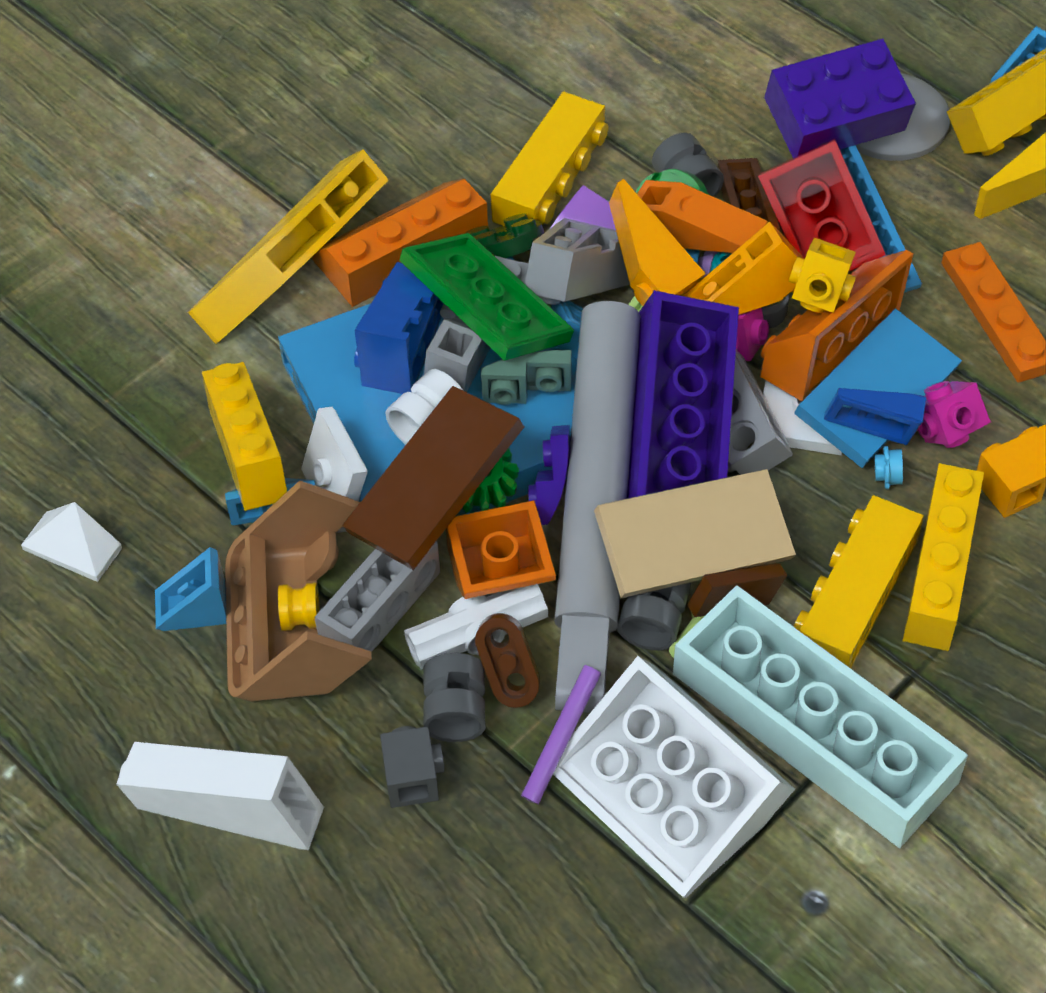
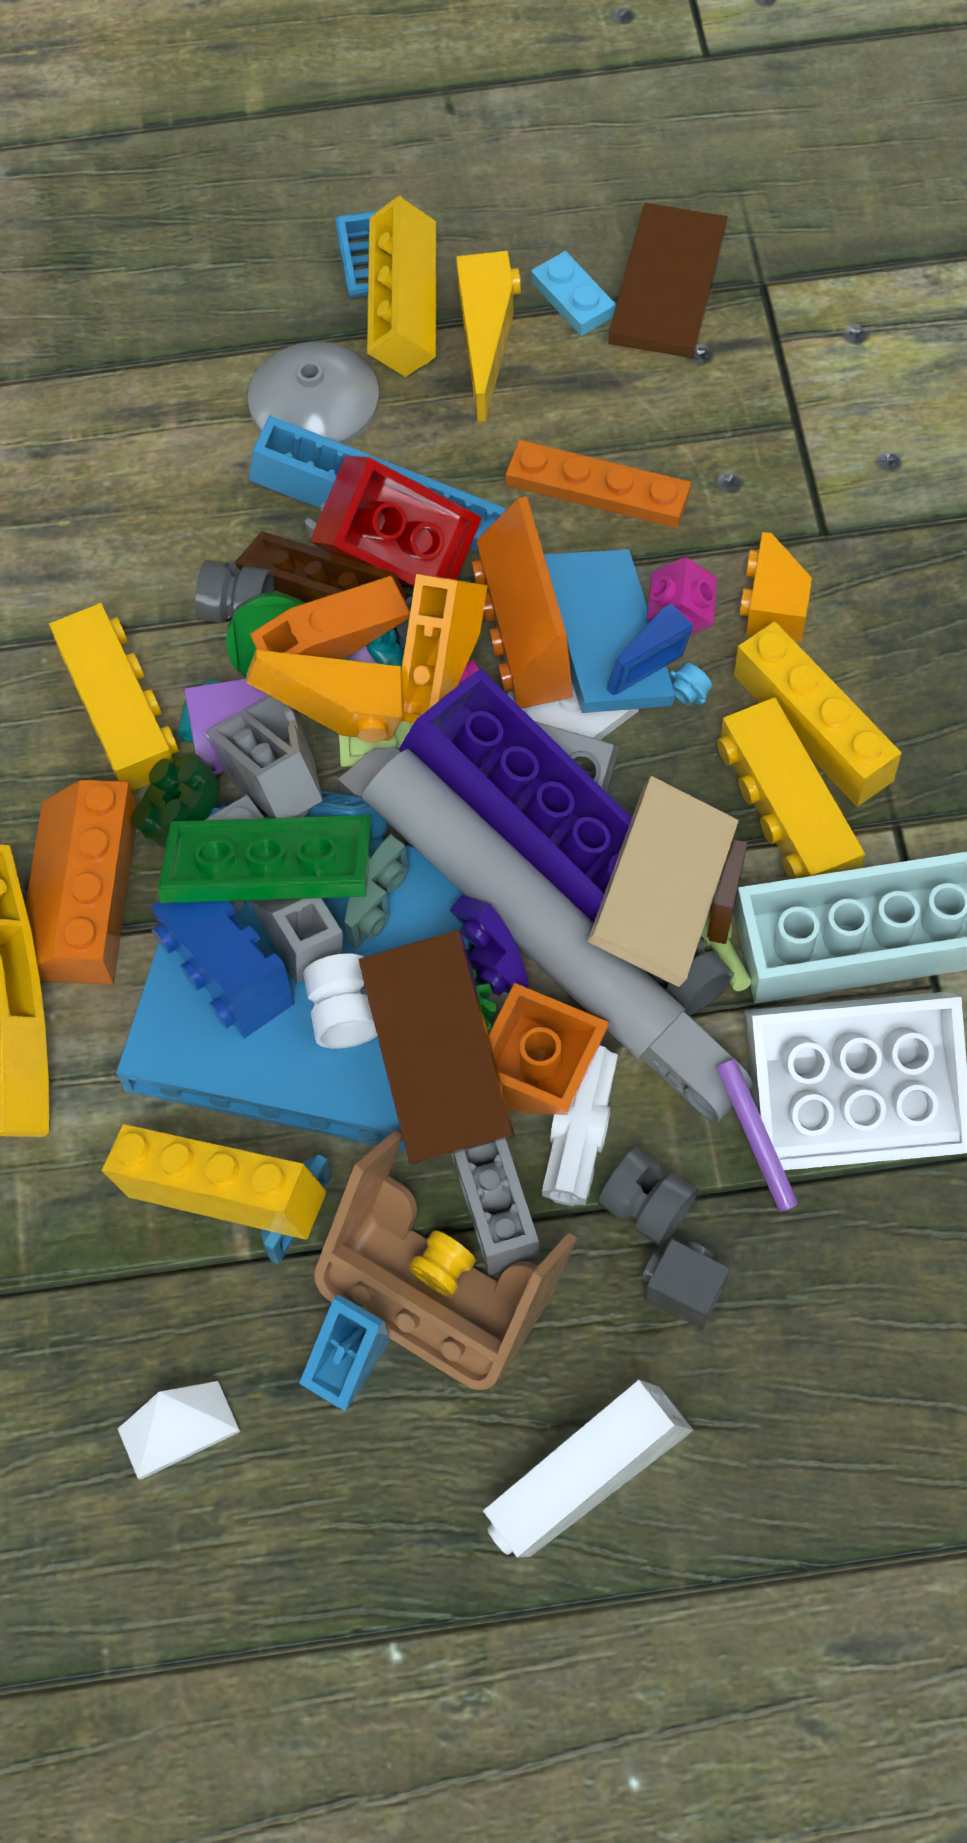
camera: 50 degrees left, 10 degrees up
white plate [301,406,368,533] -> none
reddish brown plate [475,613,540,708] -> none
dark purple brick [764,38,916,158] -> none
yellow brick [789,238,856,313] -> none

